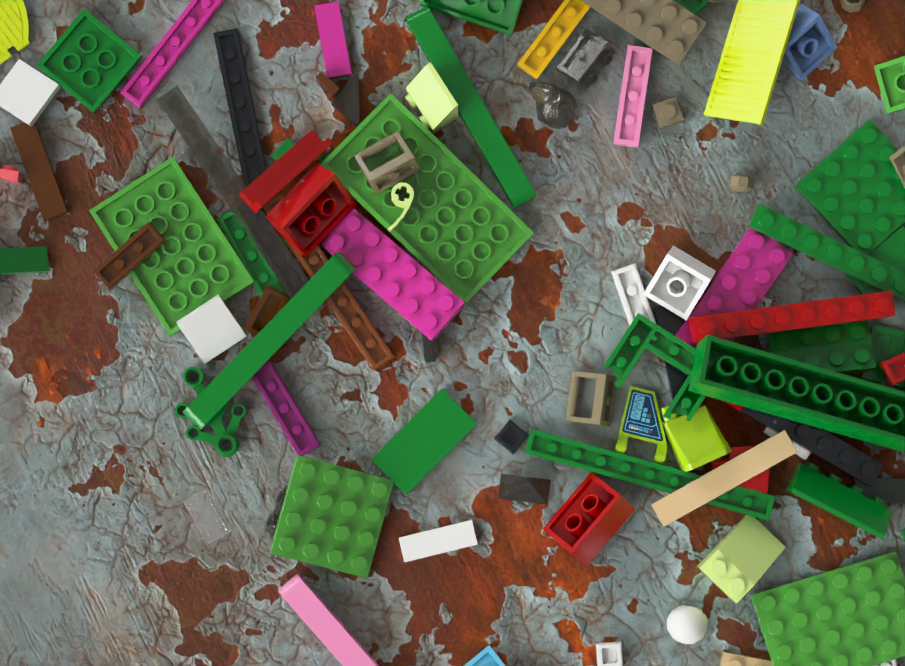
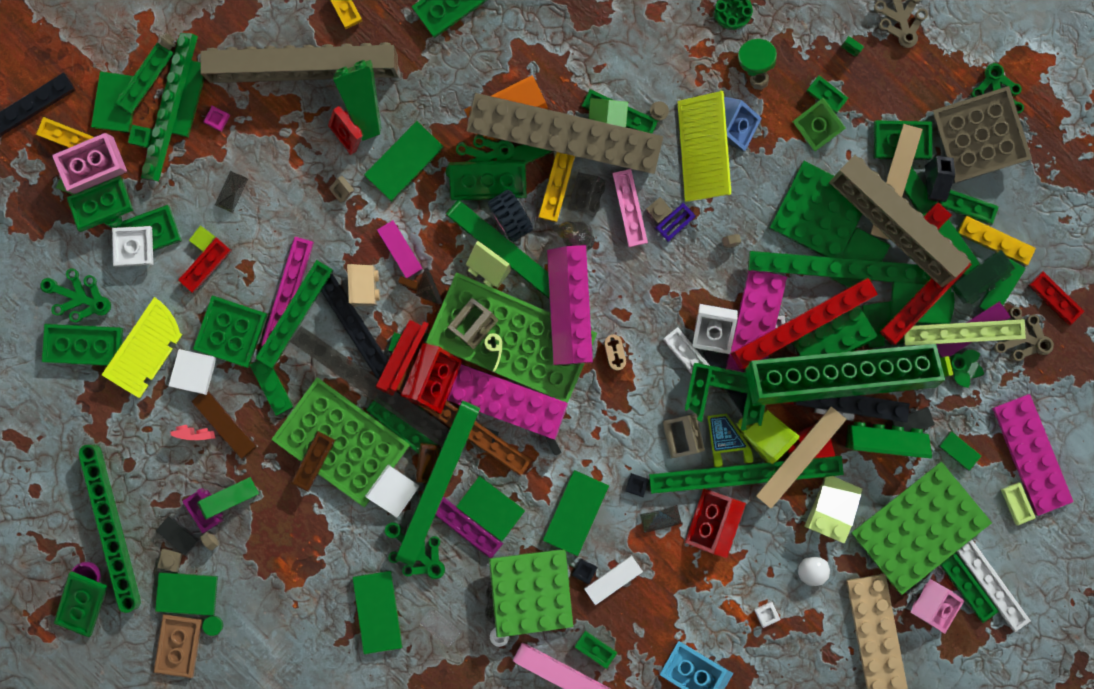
camera: 25 degrees left, 0 degrees up
none -> green plate [250,360,294,416]
none -> green plate [256,260,334,368]
none -> tan slope [347,264,380,307]
none -> green tile [353,570,403,654]
none -> green tile [456,476,525,541]
none -> black wheel [488,189,533,242]
none -> white tile [490,627,509,647]
none -> dark pink slope [547,245,593,365]
none -> black tile [572,558,598,584]
none -> green plate [574,630,617,669]
none -> tan beam [604,335,626,371]
none -> dark purple tile [655,203,696,242]

